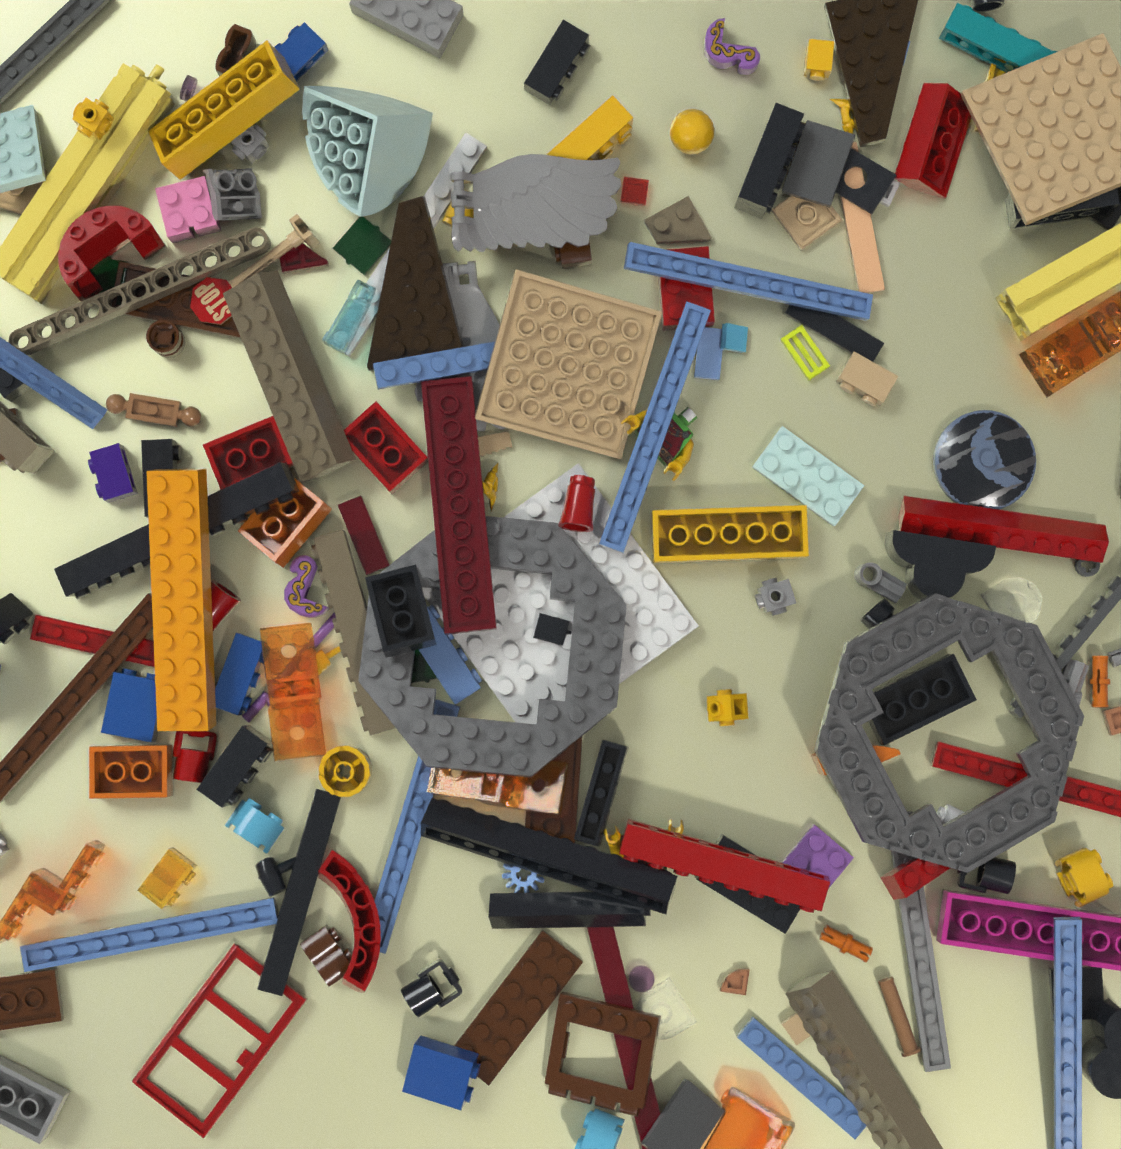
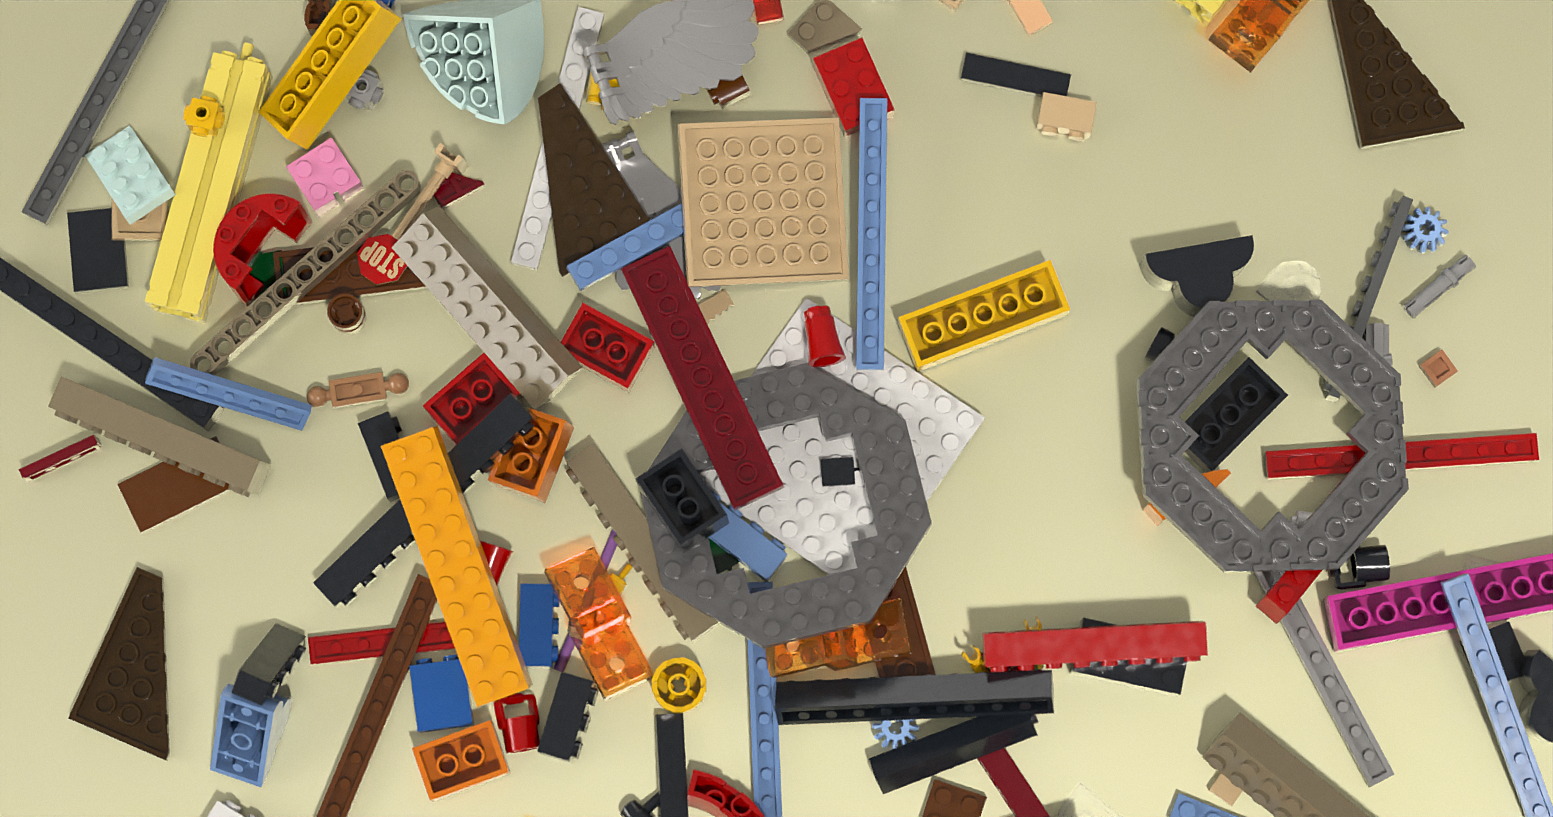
camera: 20 degrees left, 5 degrees down
dark purple brick [88,443,138,503] -> none
tile [180,75,197,101] -> none
light grey slope [203,168,262,220] -> none
medium azure brick [225,798,285,854] -> none
medium lavender animal [284,555,329,618] -> none
clear light blue leg [322,280,376,354] -> none
dark green piece [333,217,391,276] -> none
dark red tile [338,495,390,576] -> none
yellow piece [482,463,498,512] -> none
black brick [574,740,629,847] -> none
torso [621,407,697,481] -> none
medium blue plate [624,242,873,321] -> none
clear purple tile [629,965,654,992] -> none
light blue tile [694,327,723,380] -> none
yellow brick [707,689,749,726] -> none
medium azure tile [720,323,748,353] -> none
nougat tile [720,968,750,995] -> none
light aqua plate [752,426,864,527] -> none
light grey brick [755,578,796,616] -> none
neon yellow tile [780,325,830,381] -> none
medium lavender plate [782,824,854,889] -> none
orange pin [819,925,873,963] -> none
light grey piece [854,562,907,603] -> none
medium nougat pin [878,977,921,1057] -> none
red brick [898,496,1109,563] -> none
dish [933,410,1036,509] -> none
yellow brick [1055,847,1114,907] -> none
dark grey bush [1074,559,1100,577] -> none
orange pin [1090,656,1110,708] -> none

